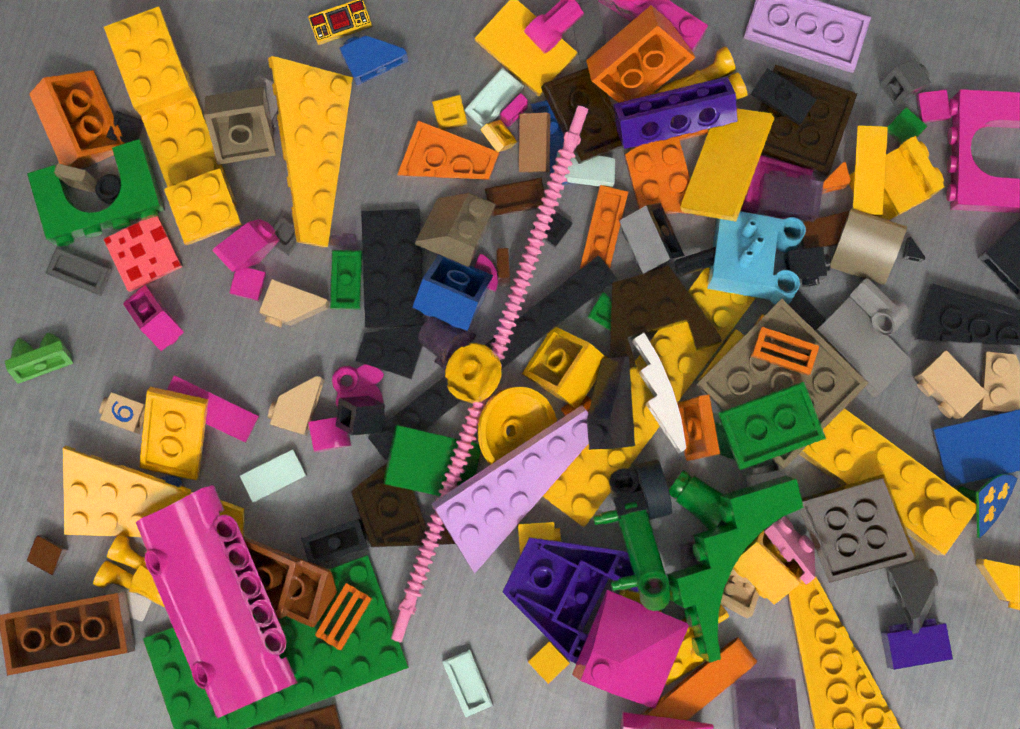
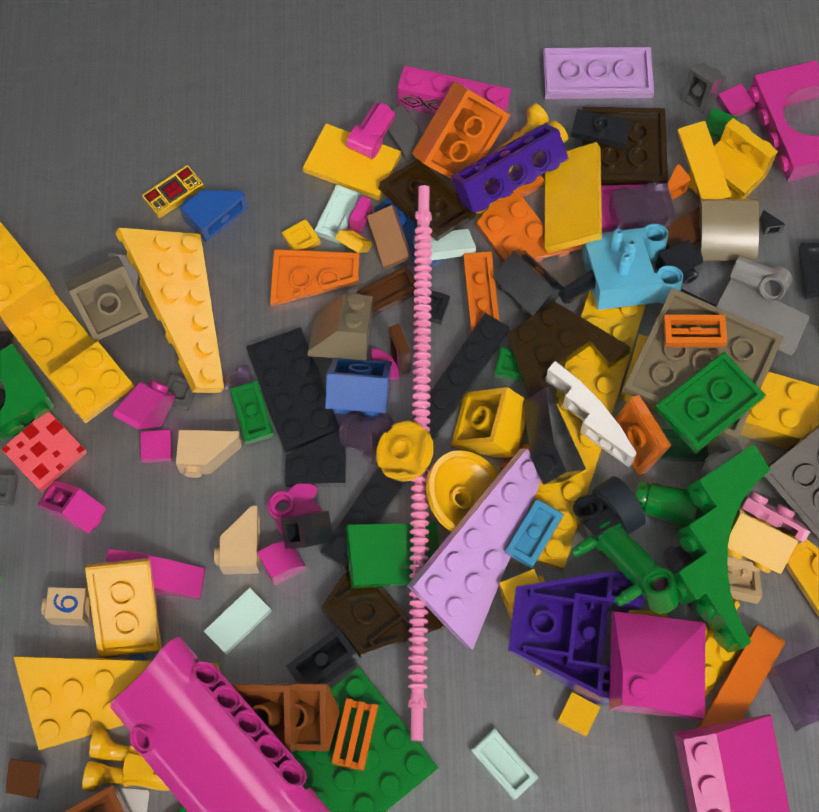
camera: 15 degrees left, 15 degrees down
none -> dark azure plate [505,499,564,569]

